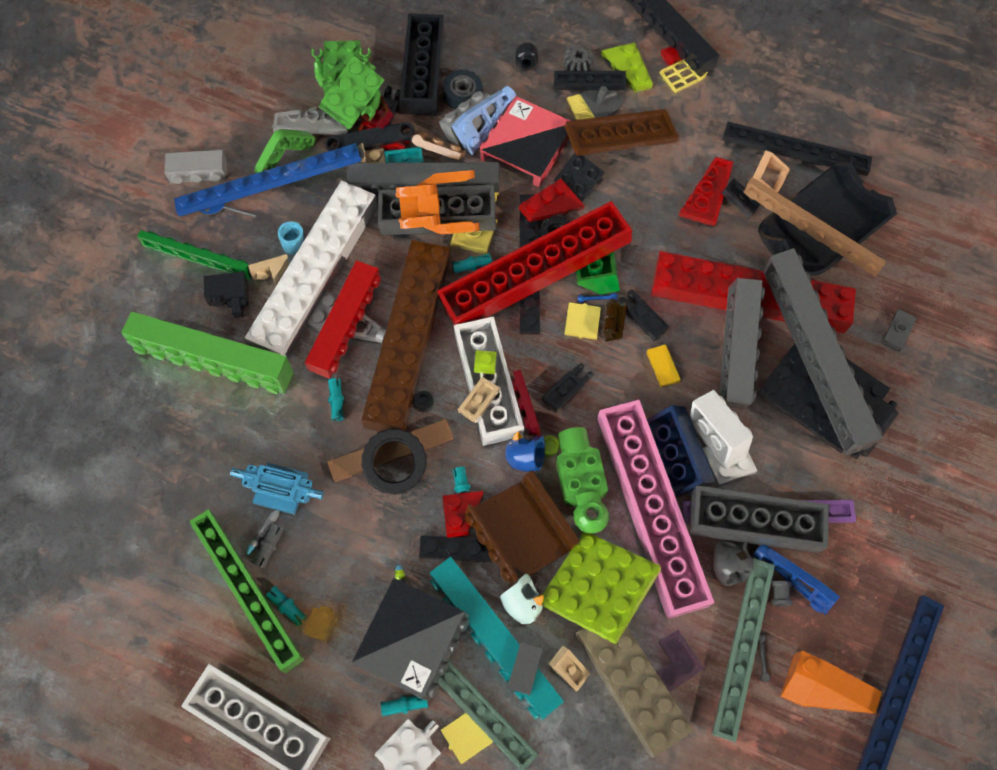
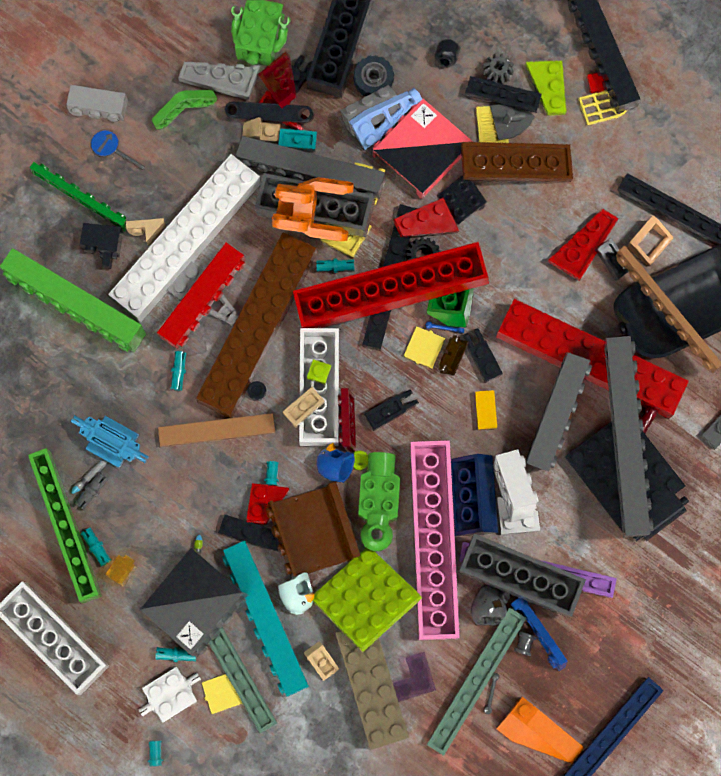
camera: 15 degrees right, 10 degrees up
blue plate [174,143,361,217] -> none
medium azure piece [278,221,306,255] -> none
bright green torso [319,55,384,130] -> none
black tyre [361,428,427,495] -> none
medium nougat plate [412,132,466,160] -> none
dark grey tile [508,642,543,696] -> none

